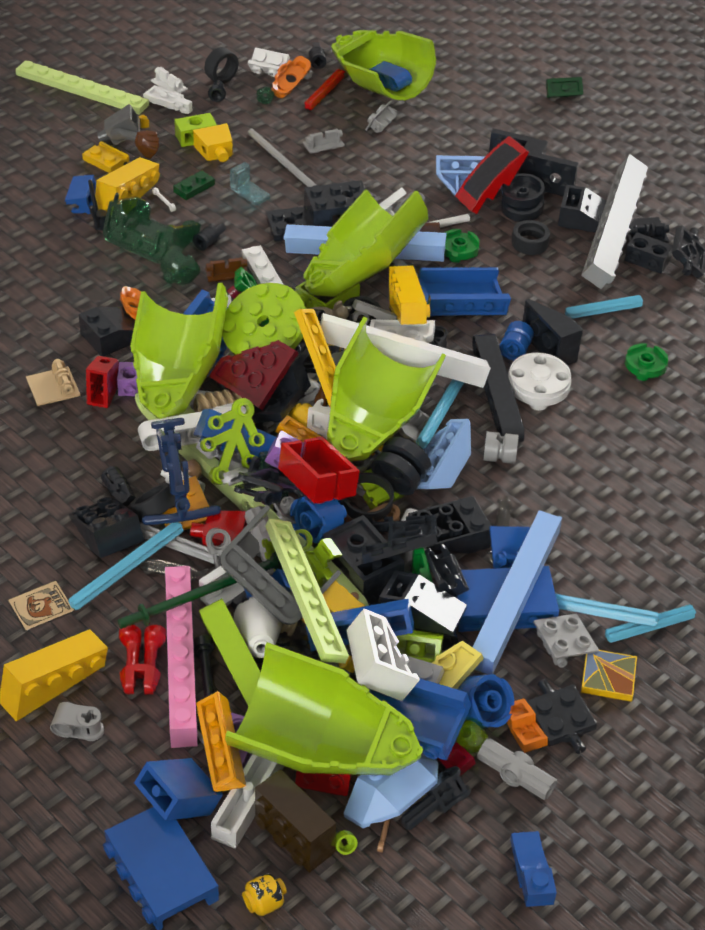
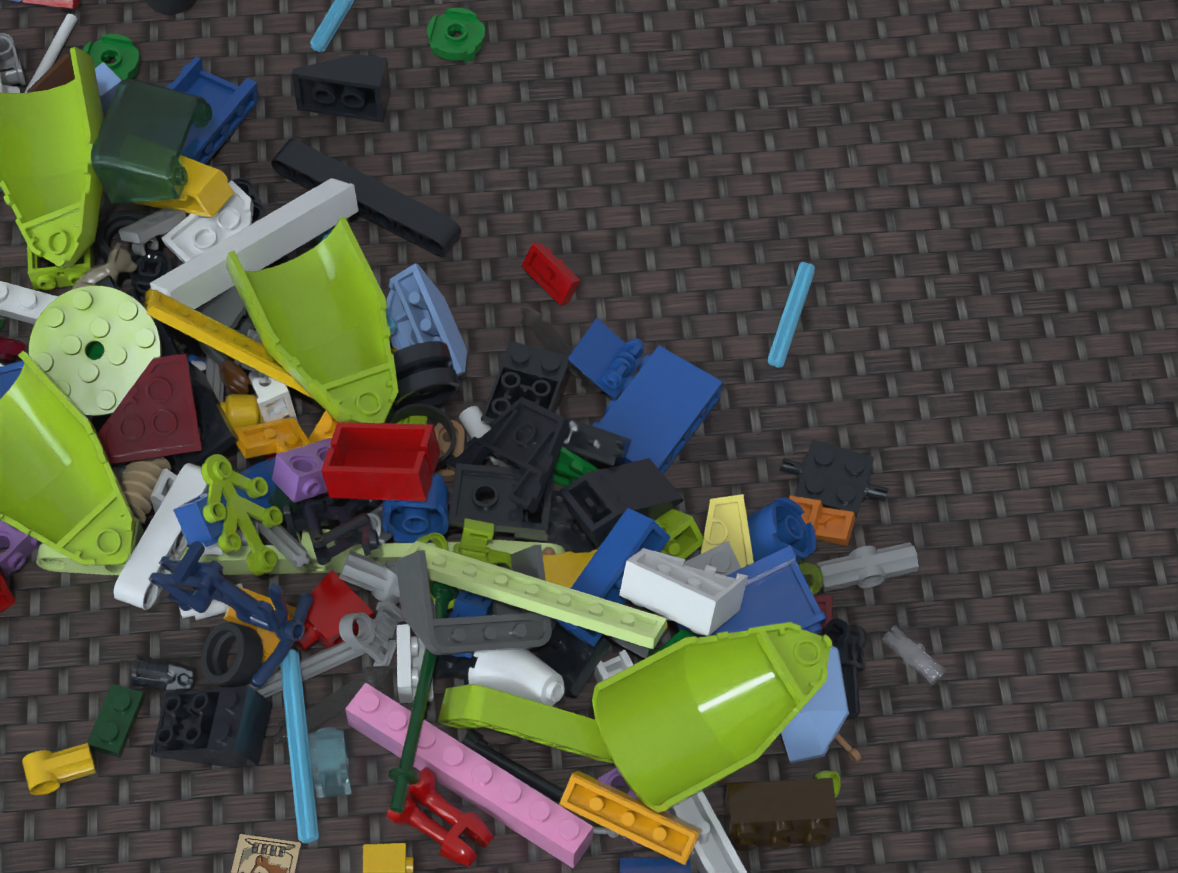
camera: 50 degrees left, 15 degrees up
light blue tile [473,510,562,674] -> none
light grey wheel [483,431,518,464] -> none
blue wheel [499,321,534,361] -> none
white piece [508,353,571,411] -> none
blue slope [510,831,557,907] -> none
light grey hinge [533,613,599,667] -> none
medium azure axle [556,594,659,627] -> none
tile [581,650,637,702] -> none
none -> yellow piece [22,743,96,795]
none -> dark green plate [87,684,145,758]
none -> clear green windscreen [91,79,212,204]
none -> clear light blue brick [309,728,352,798]
none -> red plate [521,242,581,306]
none -> clear pin [882,625,946,685]

